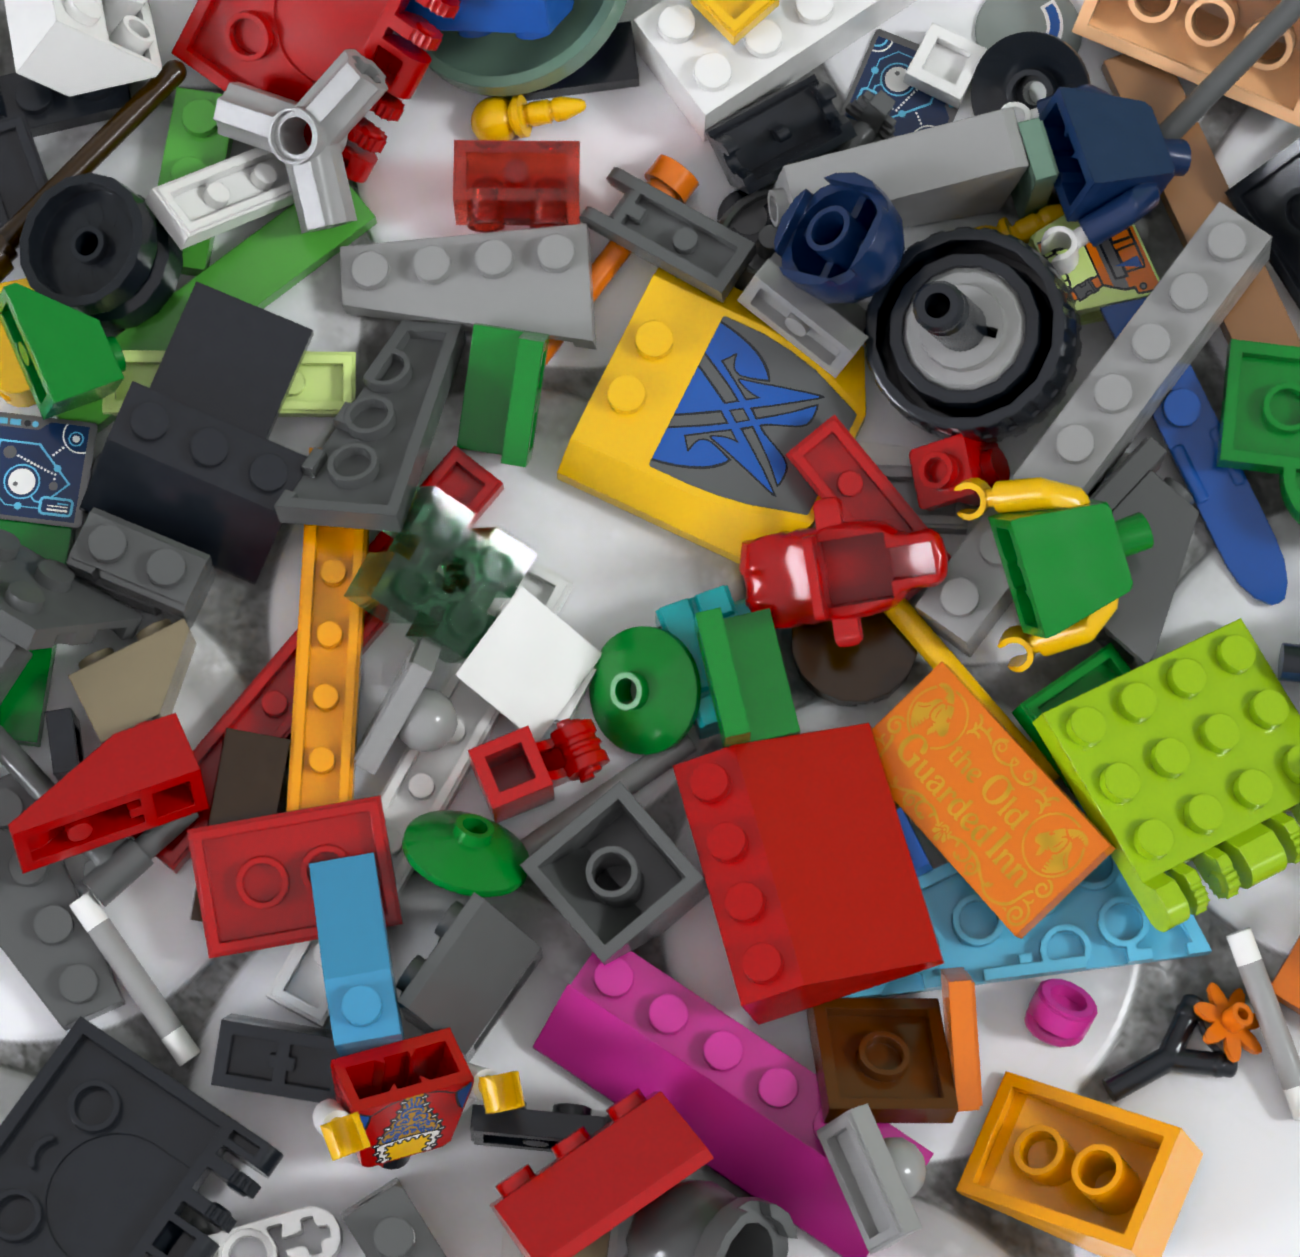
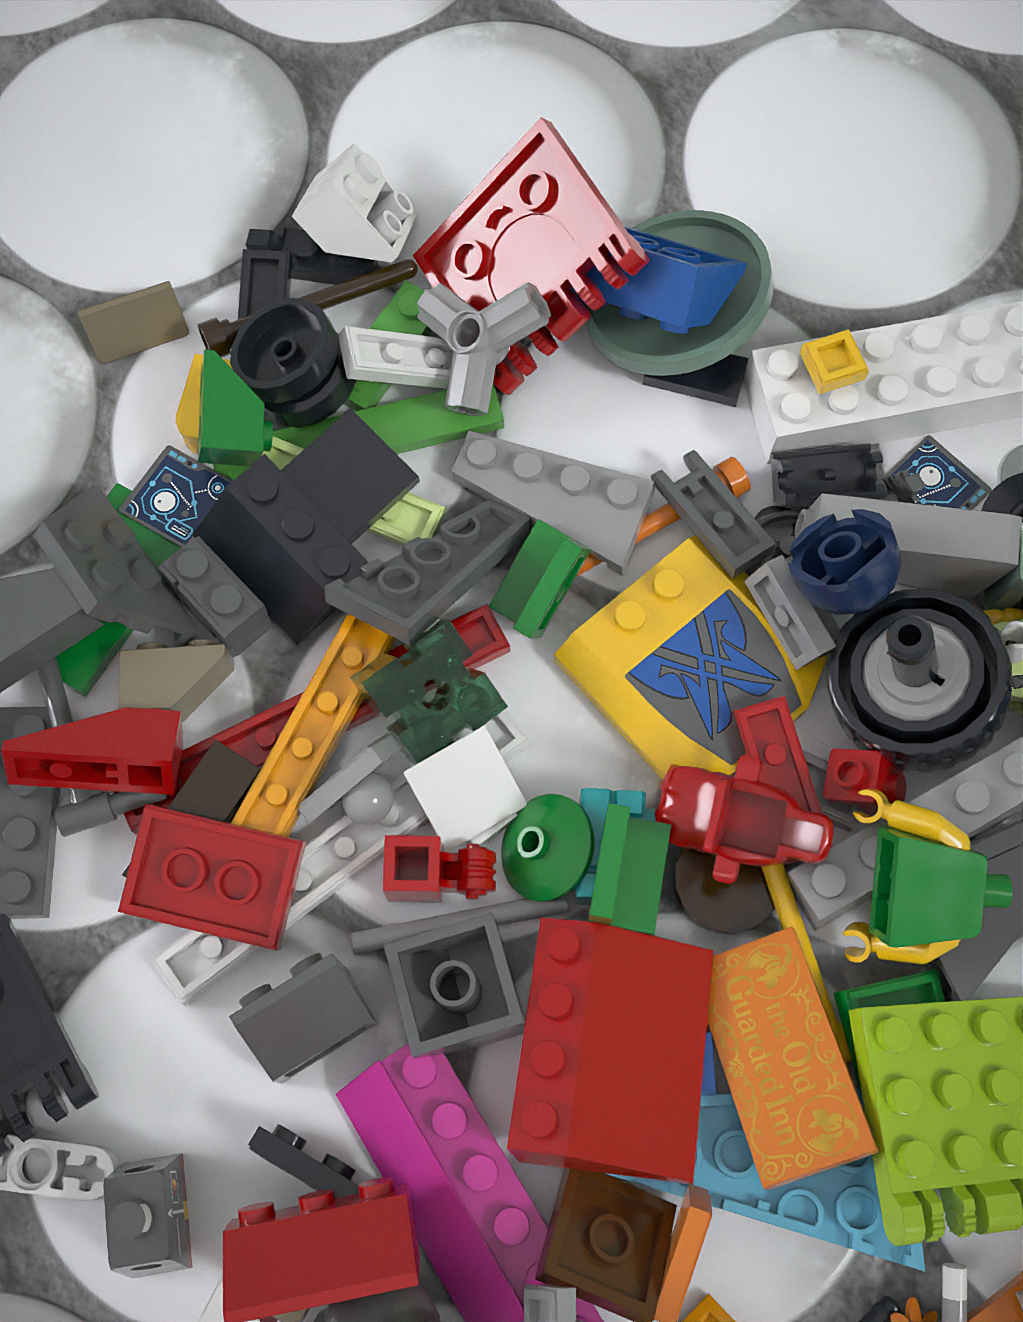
camera: 25 degrees right, 5 degrees down
black tile [45,708,85,781] -> none
light grey bar [69,891,201,1067] -> none
black hinge [211,1013,340,1103] -> none
dark azure slope [309,852,405,1057] -> none
torso [312,1027,525,1170] -> none
green dish [402,810,529,897] -> none
clear red brick [453,140,581,233] -> none
yellow bar [471,95,586,146] -> none
white tile [903,22,987,109] -> none
dark pink tile [1024,979,1098,1047] -> none

